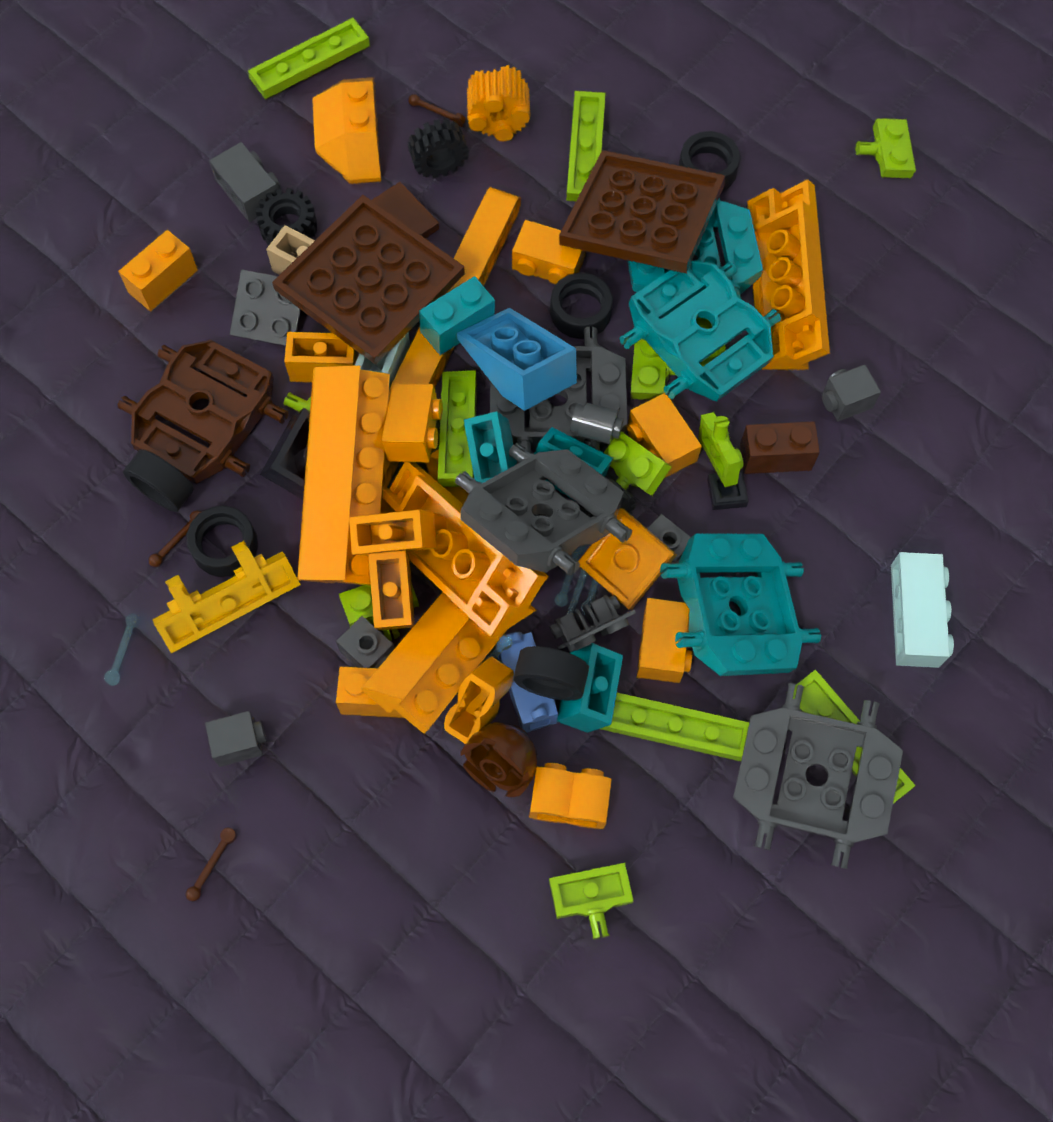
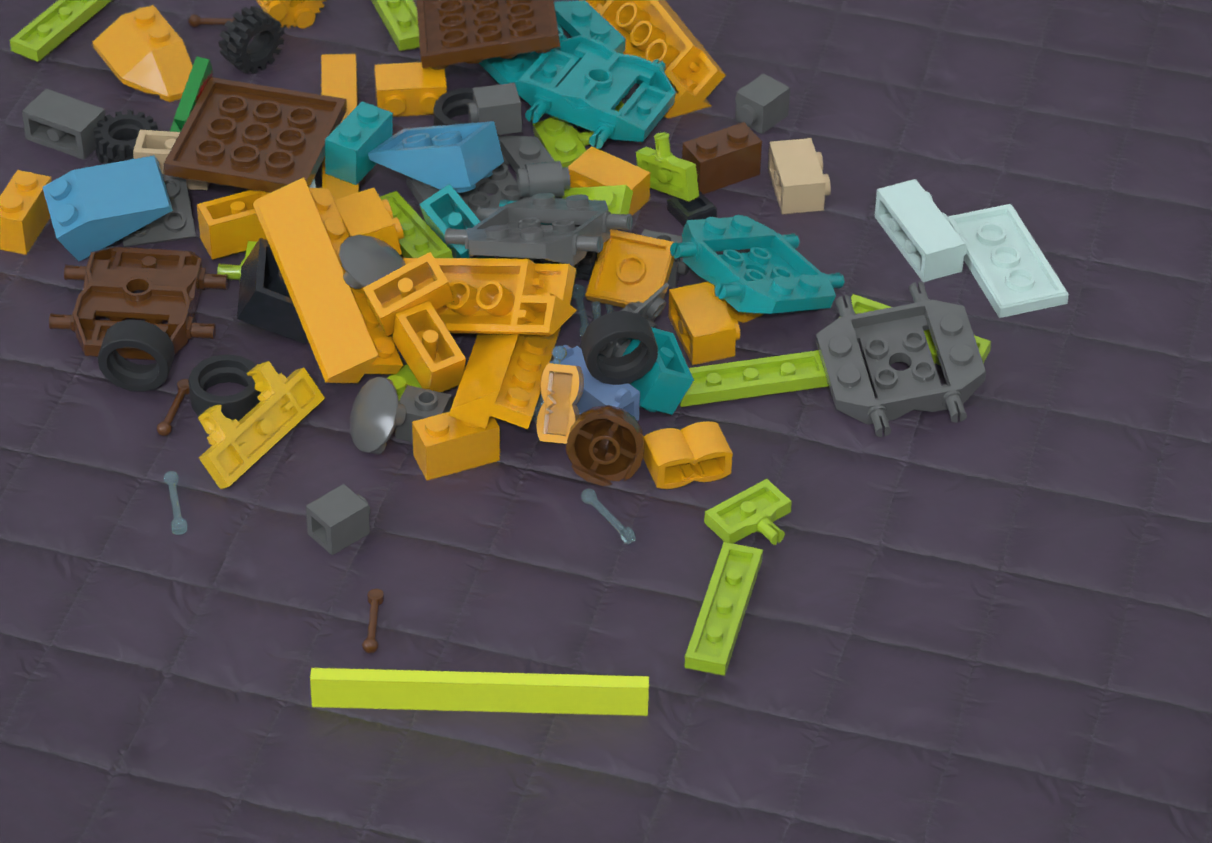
camera: 25 degrees left, 25 degrees down
none -> dark azure slope [43,156,173,262]
none -> green slope [170,57,213,132]
none -> neon yellow tile [310,668,649,716]
none -> dark grey dish [339,235,406,289]
none -> dark grey dish [350,377,406,455]
none -> dark grey brick [468,83,522,136]
none -> clear light blue hinge [581,489,636,545]
none -> lime plate [684,542,763,676]
none -> tan brick [768,138,831,214]
none -> light aqua tile [947,204,1069,318]

